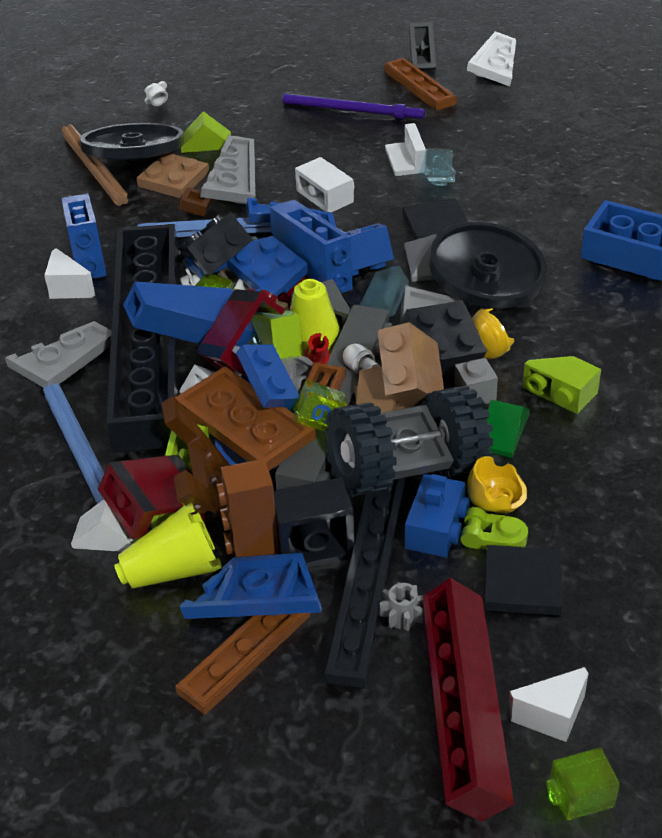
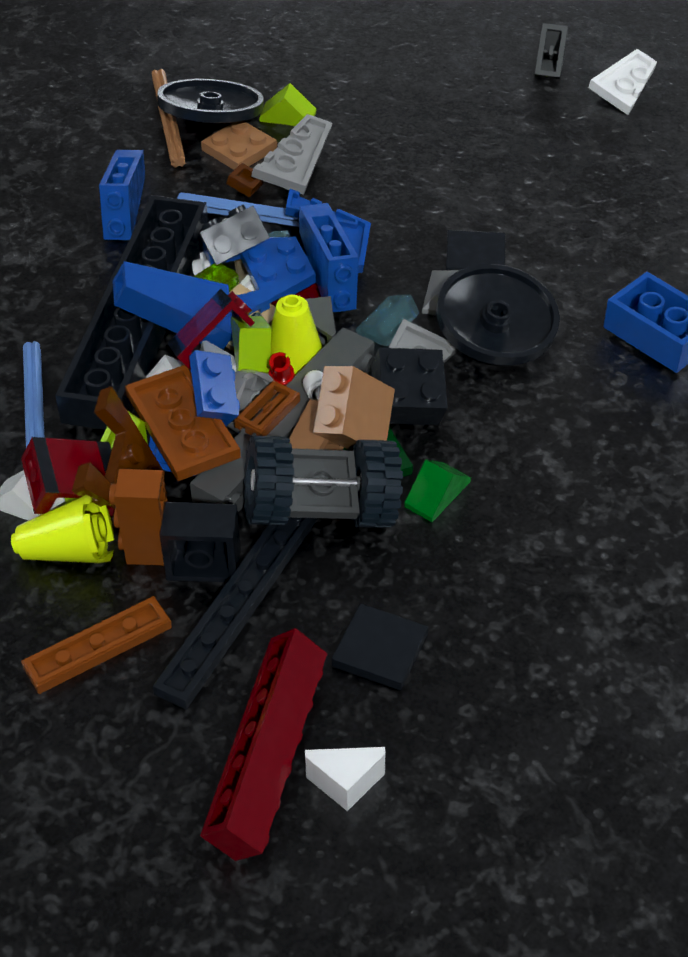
camera: 15 degrees right, 5 degrees up
light grey wing [5,321,112,388] -> none
white slope [45,248,95,299] -> none
white plate [144,81,168,106] -> none
blue wing [180,553,322,619] -> none
dark purple bar [282,93,425,119] -> none
clear neon green brick [294,380,348,431] -> none
white brick [295,157,355,213] -> none
blue brick [345,223,394,276] -> none
light grey gear [379,582,424,631] -> none
dark orange tile [384,57,457,111] -> none
white panel [385,123,426,176] -> none
blue brick [405,474,470,558] -> none
clear light blue bracket [424,148,456,186] -> none
light grey brick [454,358,498,410] -> none
lime plate [461,507,528,550] -> none
yellow hair [466,456,527,514] -> none
yellow hair [472,309,514,360] -> none
lime slope [522,356,601,414] -> none
clear neon green brick [546,747,620,820] -> none

